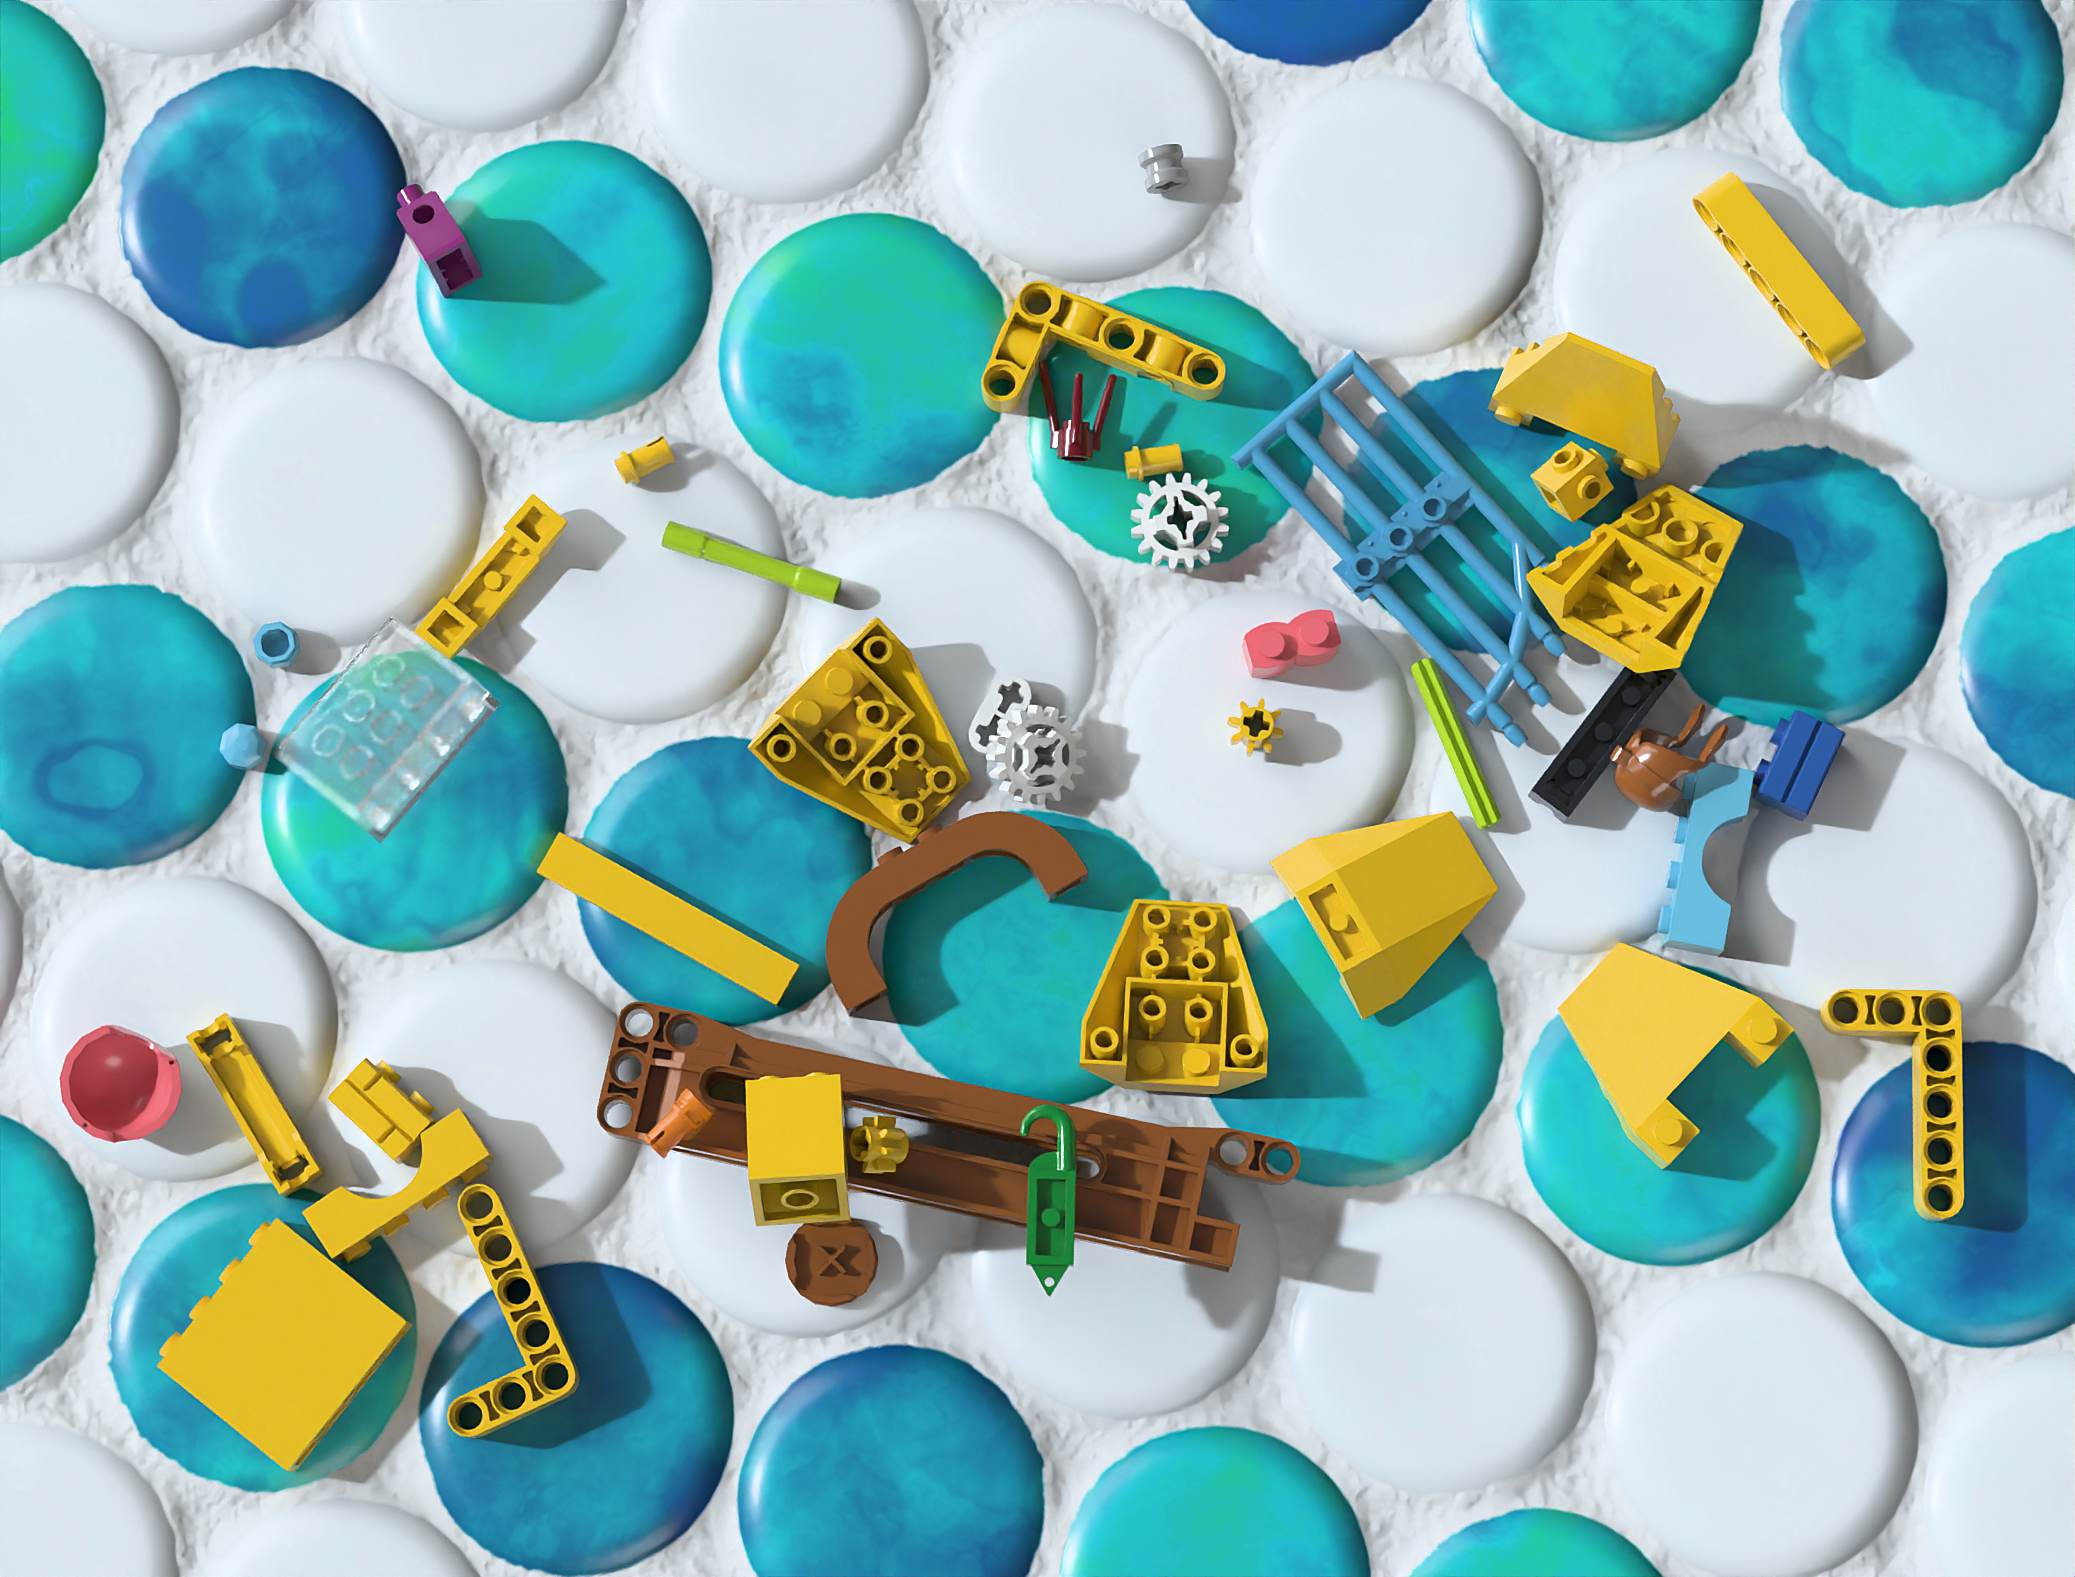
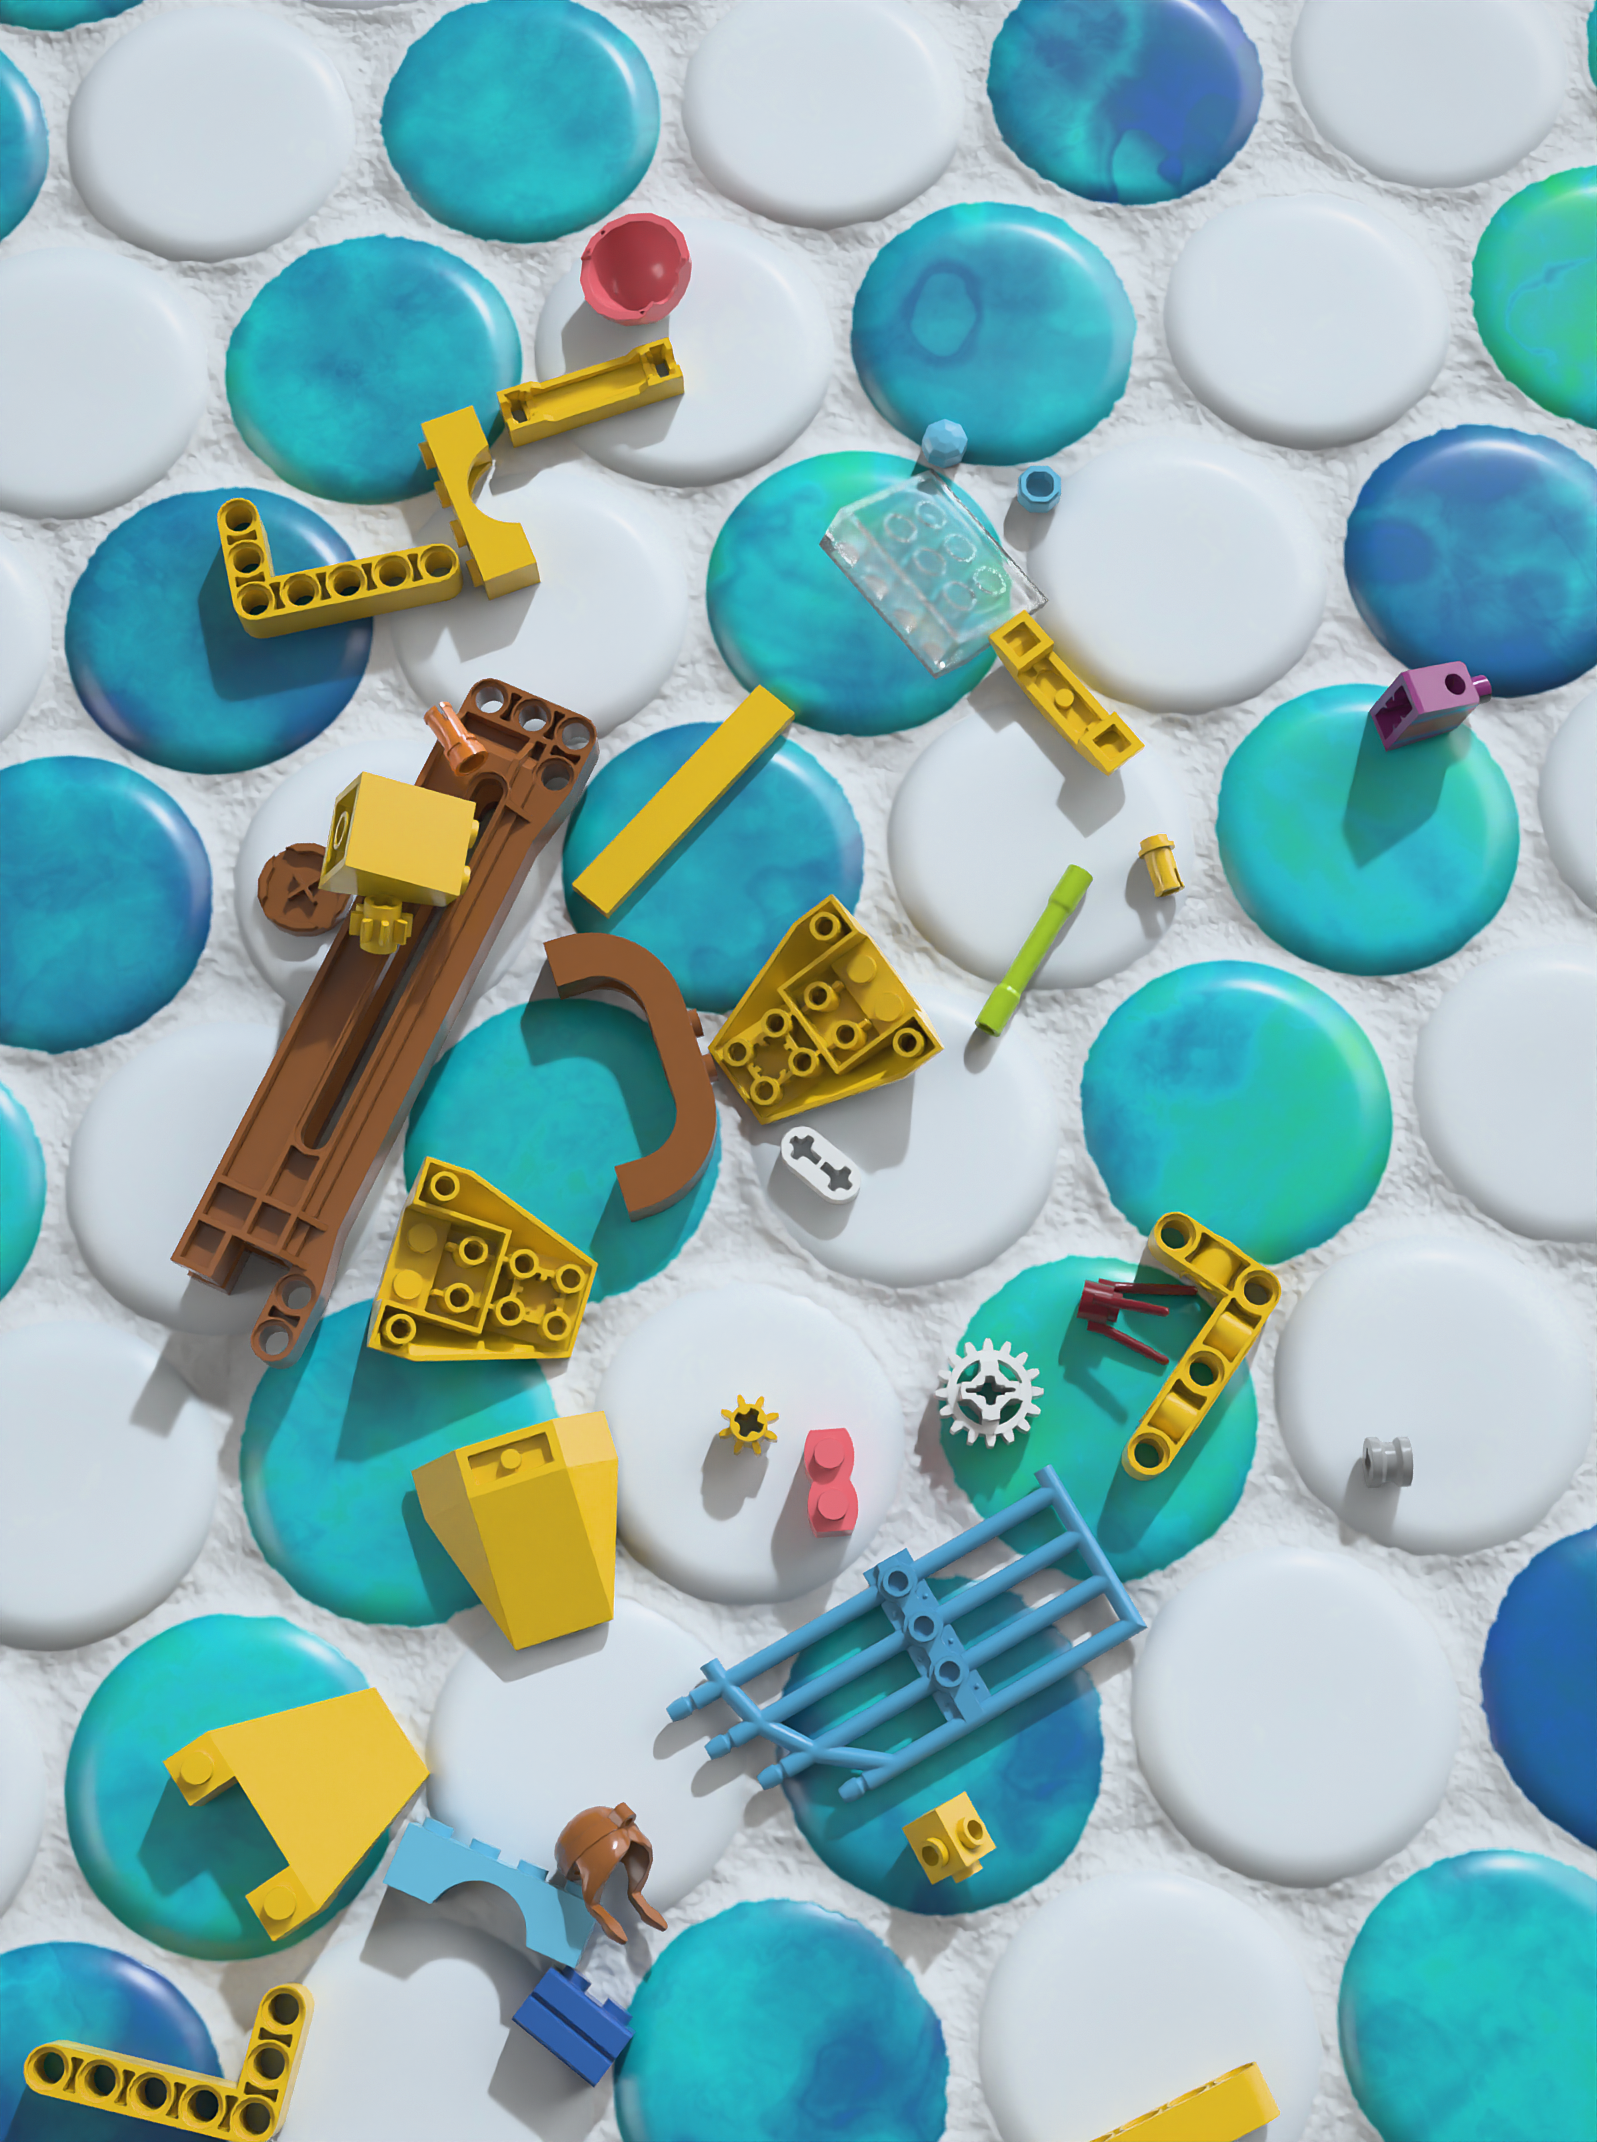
camera: 100 degrees right, 5 degrees down
yellow panel [157,1218,413,1473] -> none
yellow brick [328,1057,436,1165] -> none
white gear [986,704,1086,805] -> none
green plate [1020,1104,1077,1296] -> none
yellow pin [1124,443,1183,482] -> none
lime axle [1411,657,1502,829] -> none
yellow wedge [1488,331,1681,480] -> none
yellow wedge [1526,482,1744,673] -> none
black piece [1528,667,1677,823] -> none

